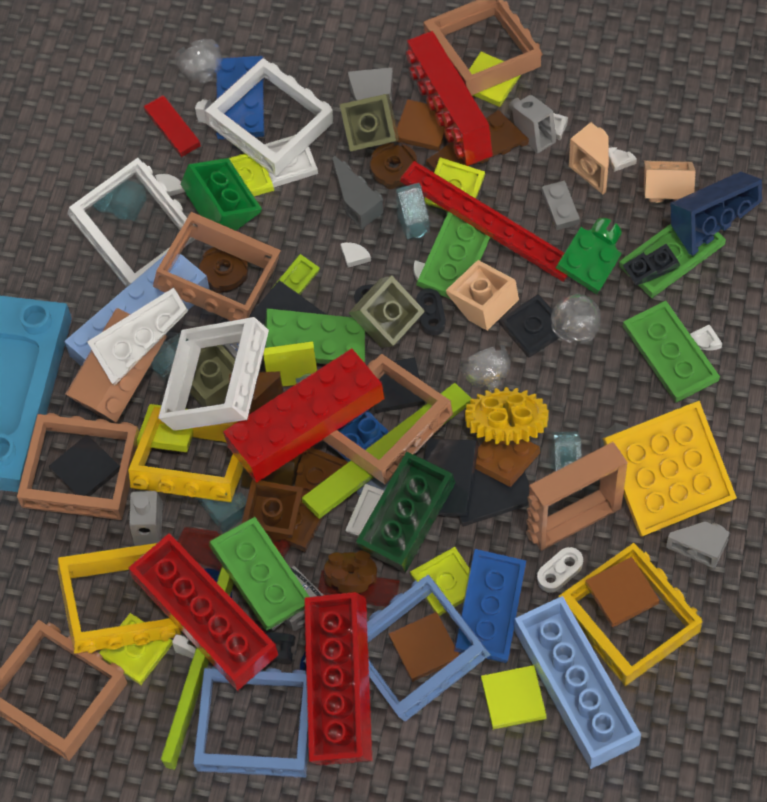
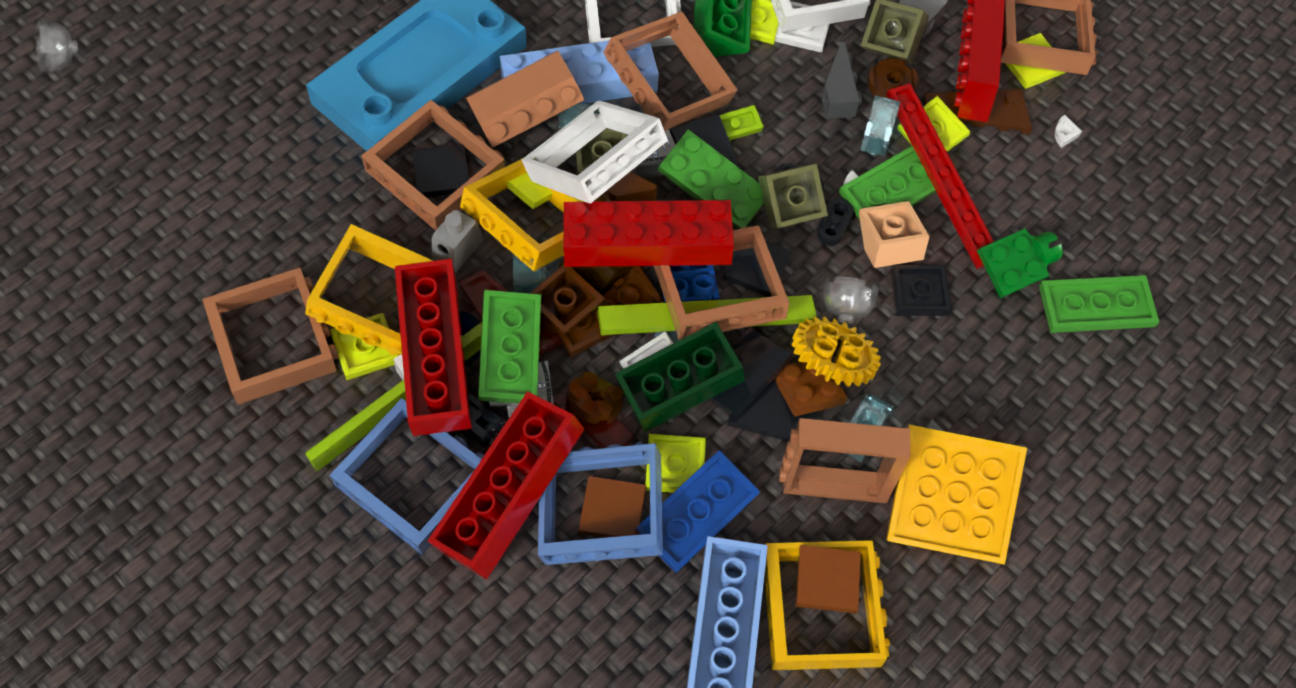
camera: 25 degrees right, 0 degrees up
white wing [87,288,188,386] -> none
reddish brown plate [199,247,248,293] -> none
neon yellow tile [263,342,317,386] -> none
white tile [341,243,371,268] -> none
dark orange tile [396,99,445,151] -> none
neon yellow tile [481,665,546,729] -> none
light grey torso [509,95,556,154] -> none
white plate [537,547,583,592] -> none
light grey plate [542,181,580,230] -> none
clear cylinder [550,294,601,344] -> none
light nougat slope [569,122,609,194] -> none
white tile [608,147,637,172] -> none
black slope [623,243,680,285] -> none
bright green plate [623,301,720,403] -> none
light nougat slope [644,161,695,202] -> none
light grey slope [666,521,730,569] -> none
dark blue wedge [670,171,762,256] -> none
white tile [690,325,722,350] -> none

